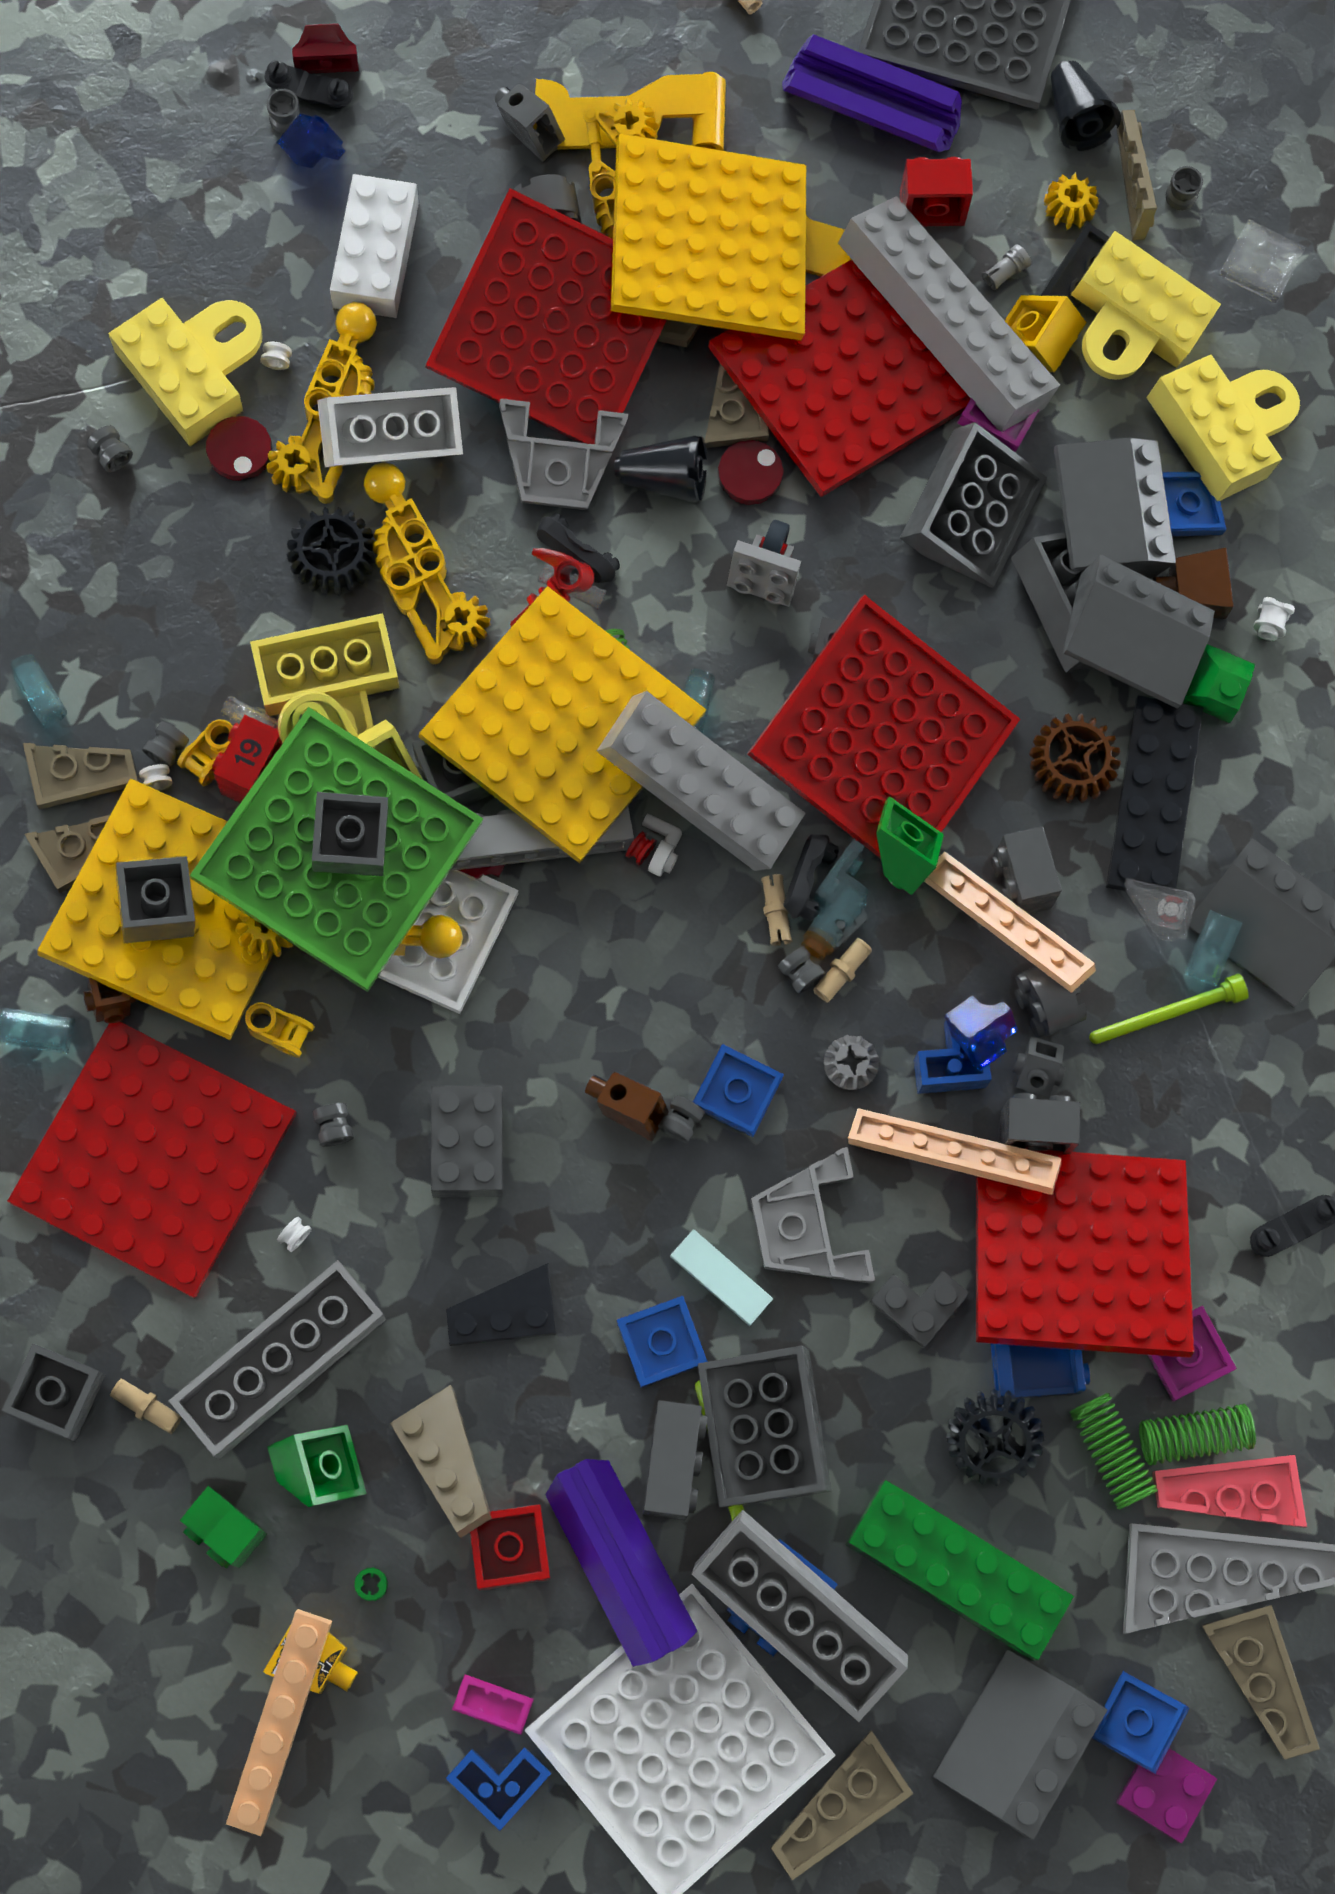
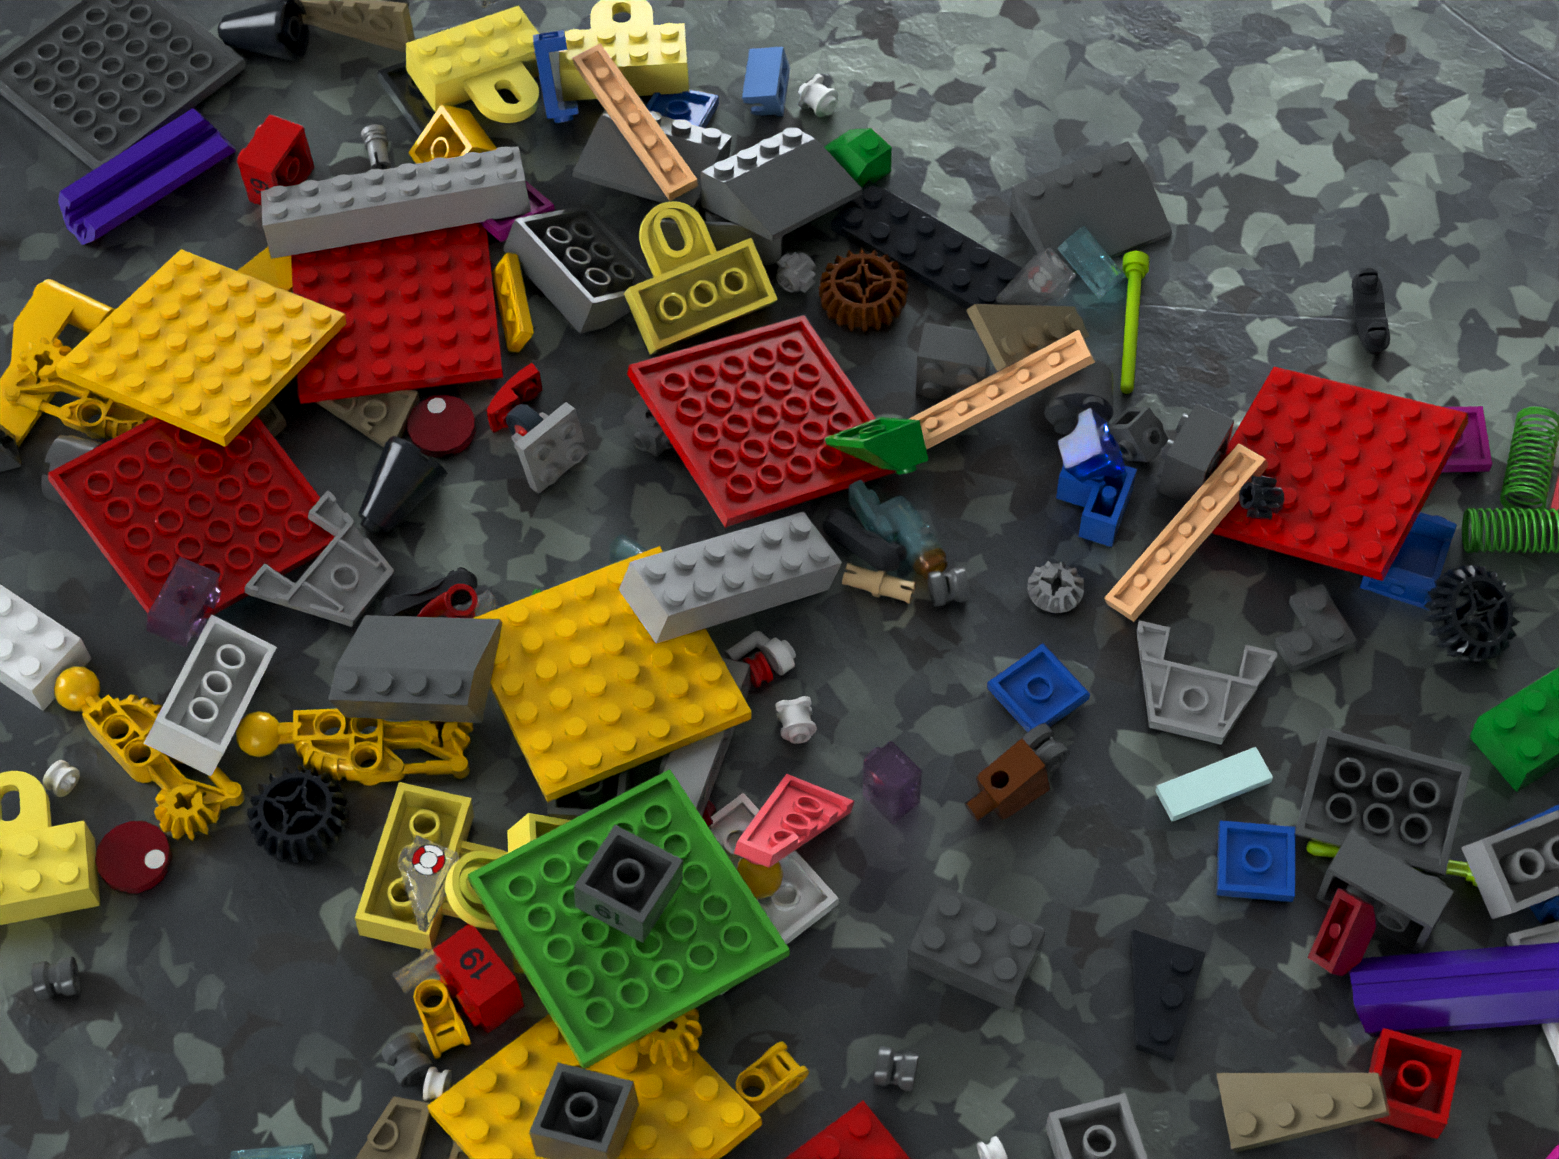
camera: 55 degrees left, 15 degrees down
tan pin [813,938,872,1003] -> none
yellow gear [1044,172,1099,230] -> none
reddish brown torso [1153,548,1234,619] -> none
none -> clear purple brick [146,557,222,647]
none -> dark grey slope [329,615,503,723]
none -> clear slope [397,835,459,933]
none -> red slope [486,363,543,433]
none -> yellow tile [492,252,534,353]
none -> blue panel [533,30,579,123]
none -> light nougat plate [572,43,698,201]
none -> light yellow brick [624,201,778,355]
none -> coral wing [734,774,854,868]
none -> medium blue hinge [742,47,790,116]
none -> white brick [775,696,817,744]
none -> light grey gear [776,252,816,293]
none -> clear purple brick [863,741,922,825]
none -> dark tan wing [966,304,1089,371]
none -> black gear [1239,476,1284,520]
none -> dark red slope [1307,888,1376,976]

